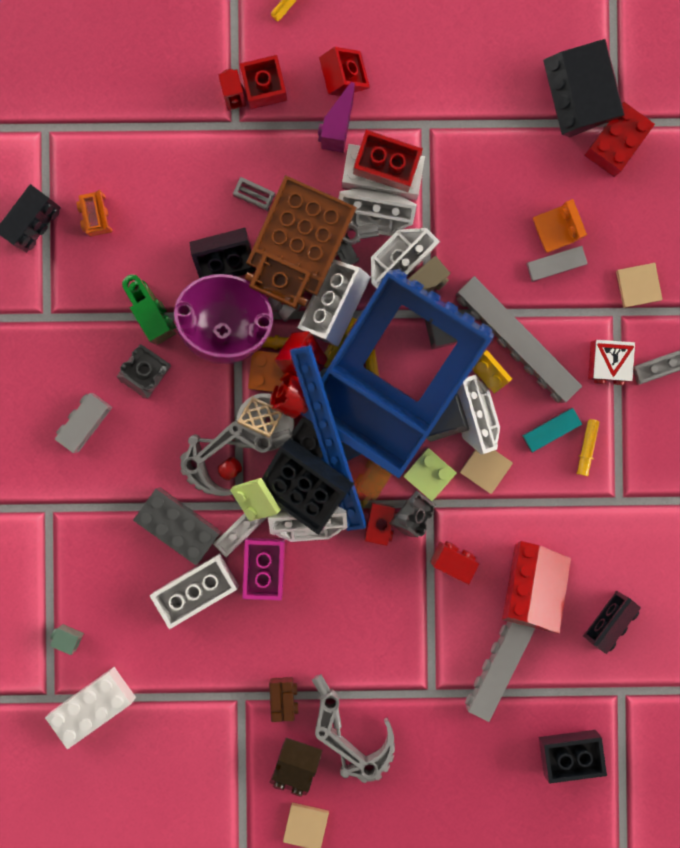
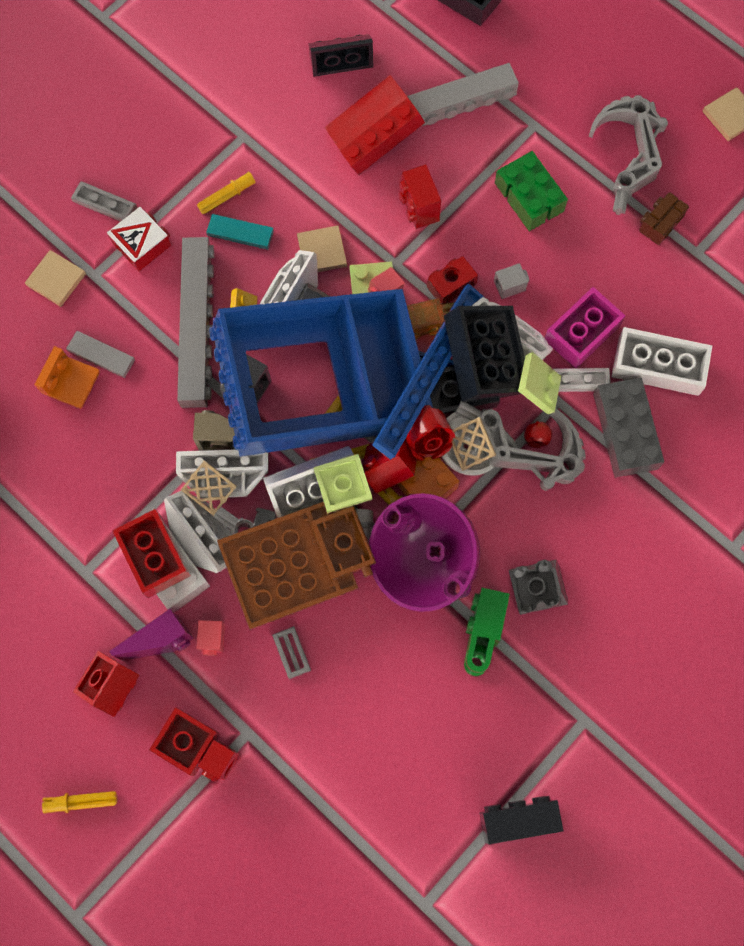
camera: 130 degrees left, 15 degrees down
light grey brick [55,393,113,453] -> none
orange window [76,190,113,237] -> none
black slope [190,228,256,279] -> none
dark brown piece [270,737,323,797] -> none
dark grey slope [389,491,436,537] -> none
none -> tan window [181,460,237,516]
none -> coral brick [196,620,225,656]
none -> yellowish green plate [313,454,372,513]
none -> coral brick [368,267,405,292]
none -> light grey brick [494,263,529,299]
none -> green piece [495,150,568,232]

